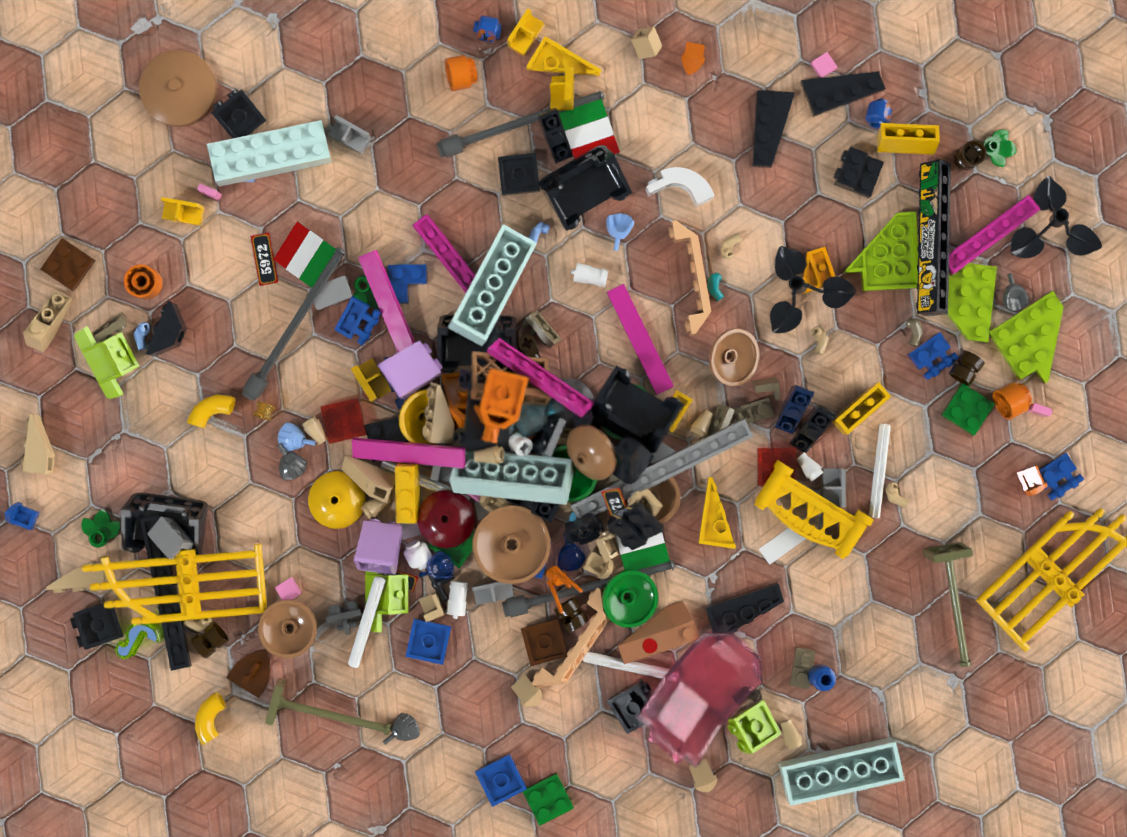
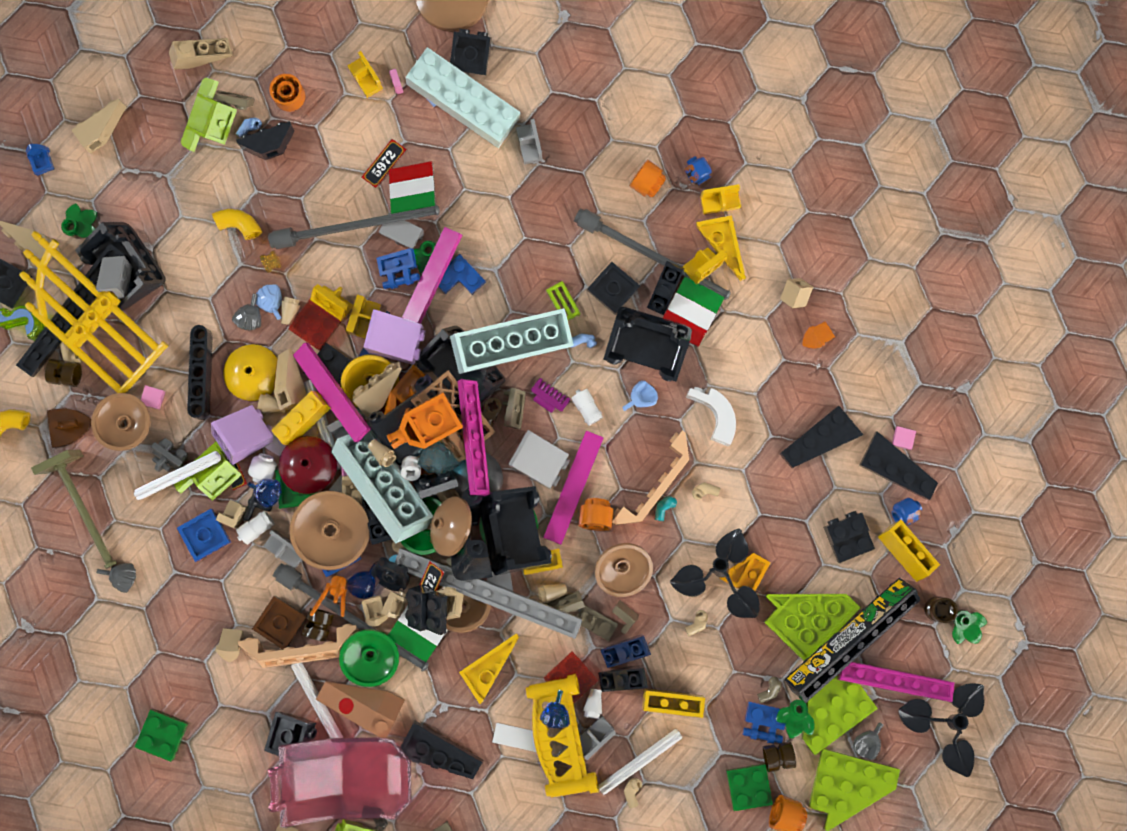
camera: 50 degrees right, 5 degrees down
reddish brown plate [40,238,96,291] -> none
dark pink tile [412,214,475,293] -> none
blue plate [475,753,527,807] -> none
none -> black beam [187,325,213,420]
none -> yellow panel [310,284,354,321]
none -> slope [509,430,570,489]
none -> magenta piece [531,378,570,413]
none -> clear blue piece [540,690,570,728]
none -> lime tile [546,281,581,320]
none -> orange piece [579,498,614,531]
none -> green plate [776,700,815,739]

